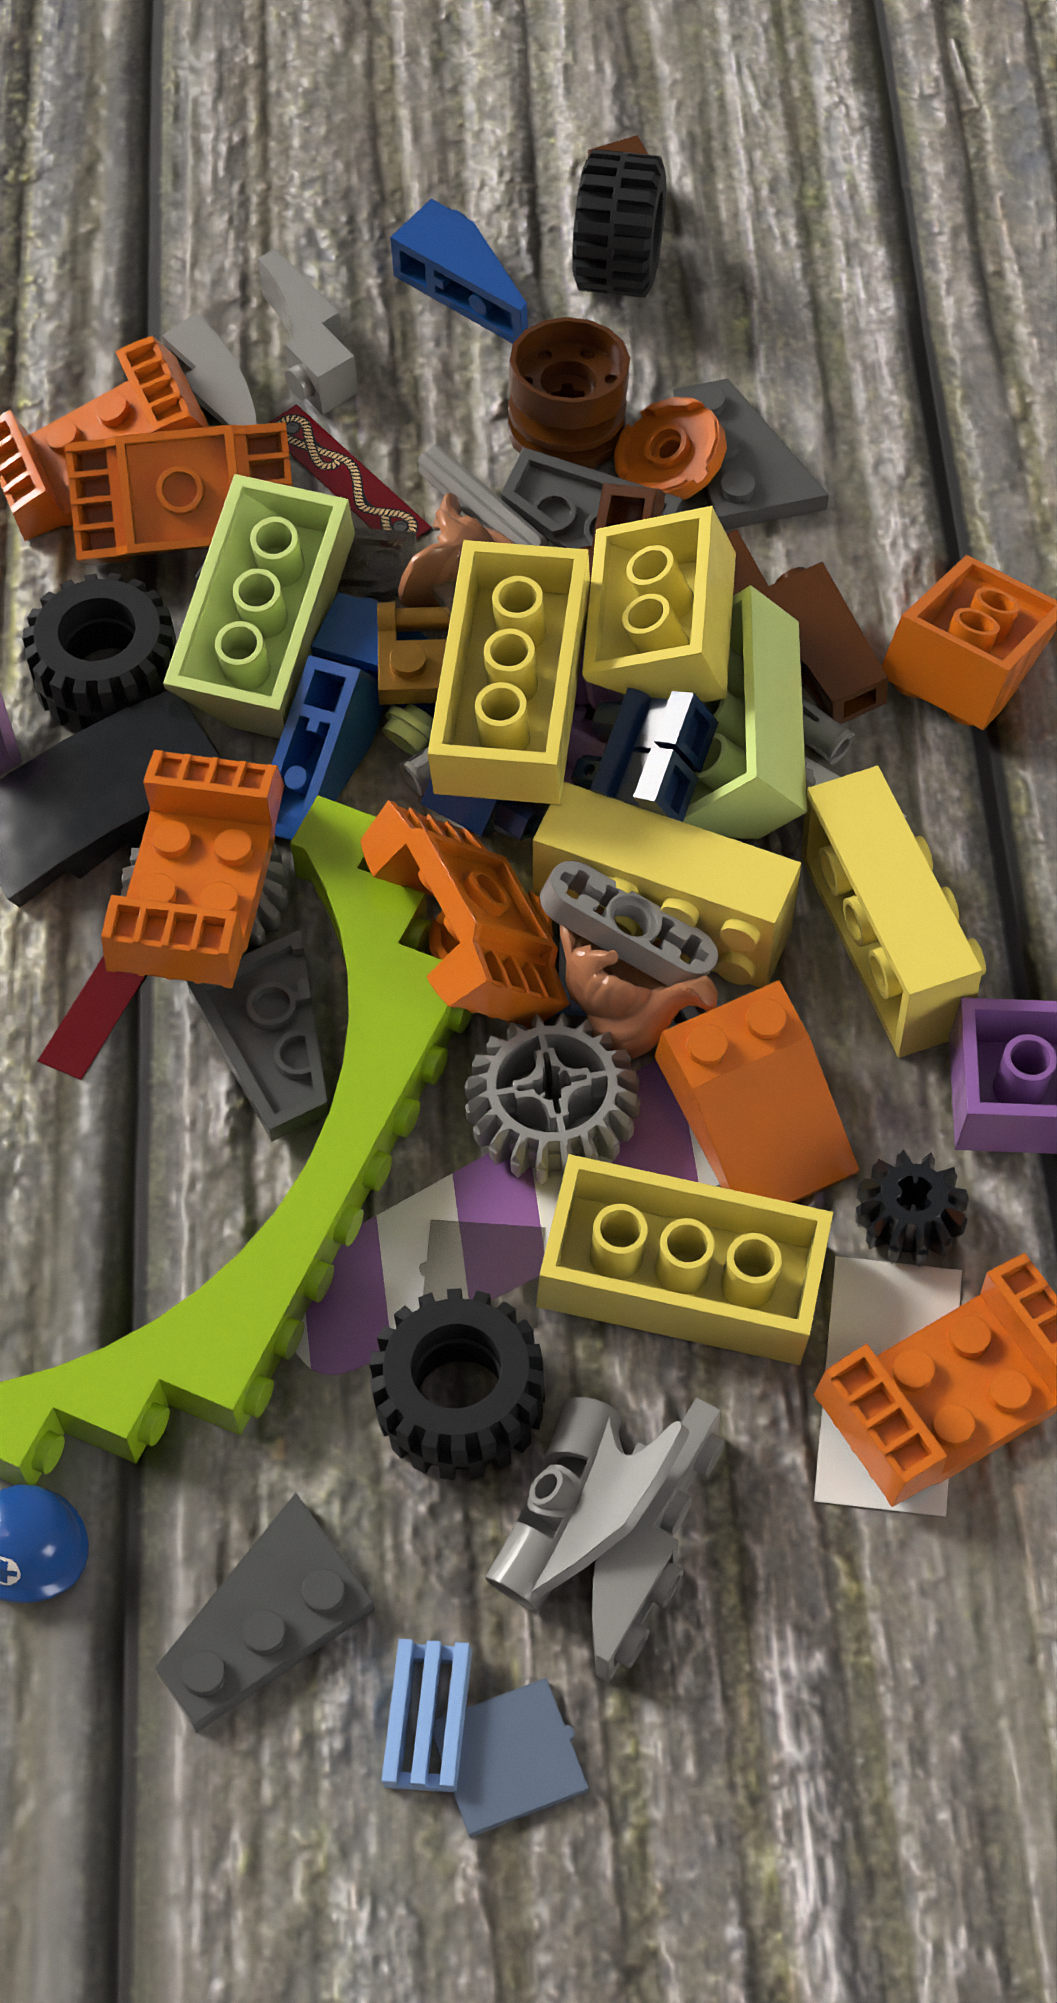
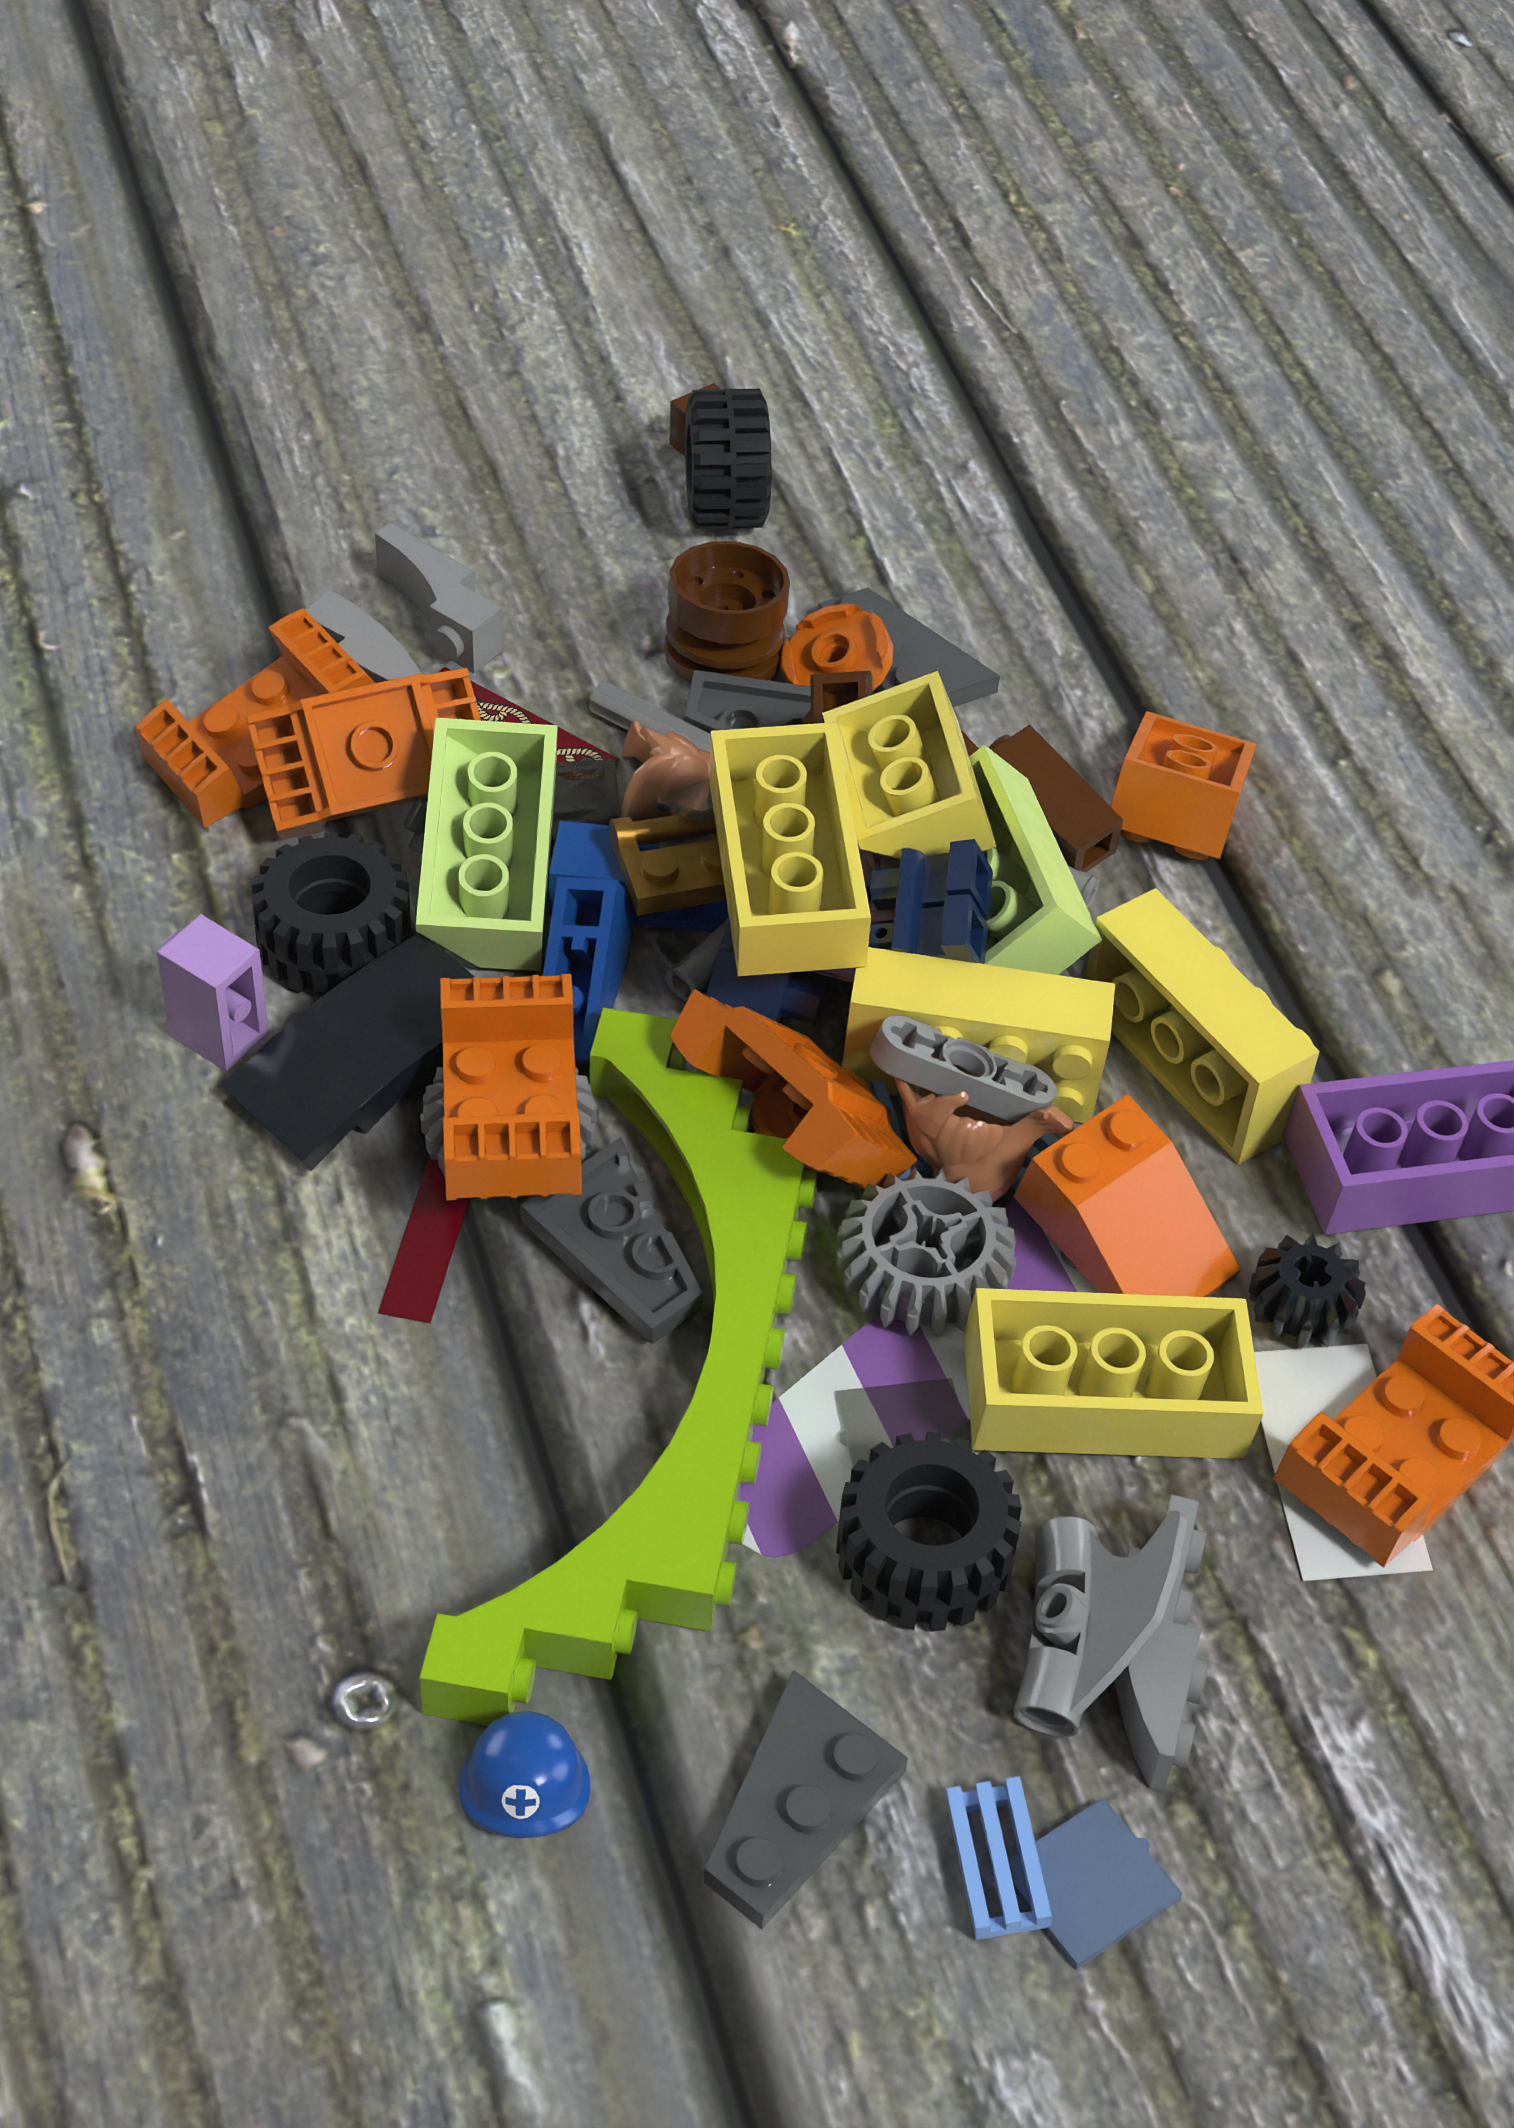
camera: 20 degrees left, 10 degrees down
yellowish green plate [382,704,433,756] -> none
blue slope [390,198,528,344] -> none

